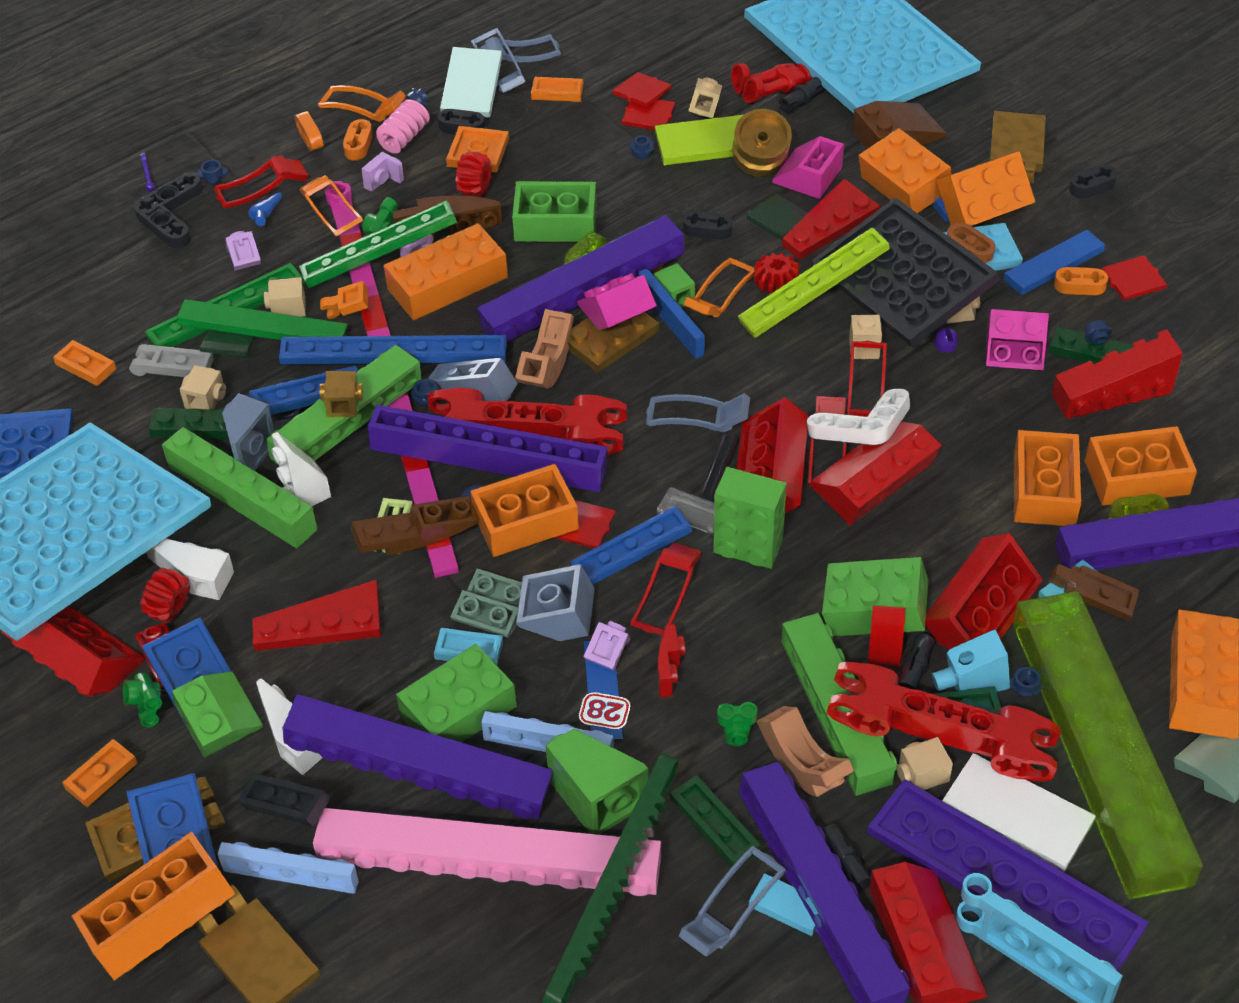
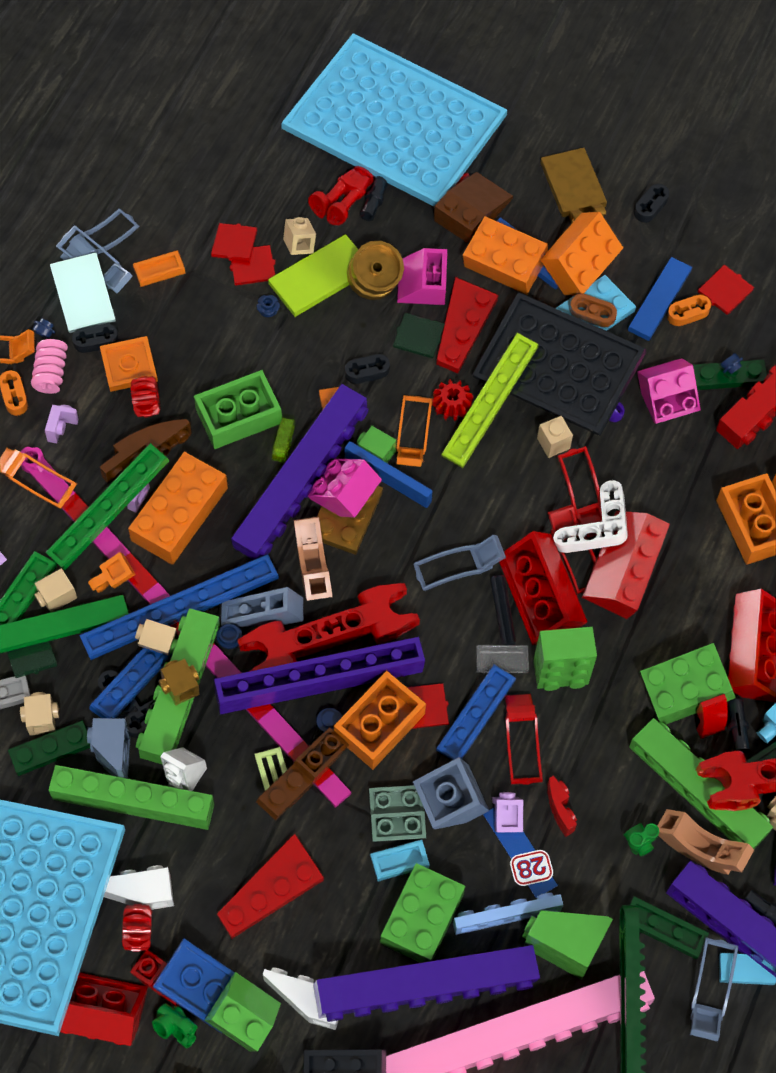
camera: 30 degrees left, 15 degrees up
green plate [362,197,398,235] -> none
none -> tan brick [135,619,176,655]

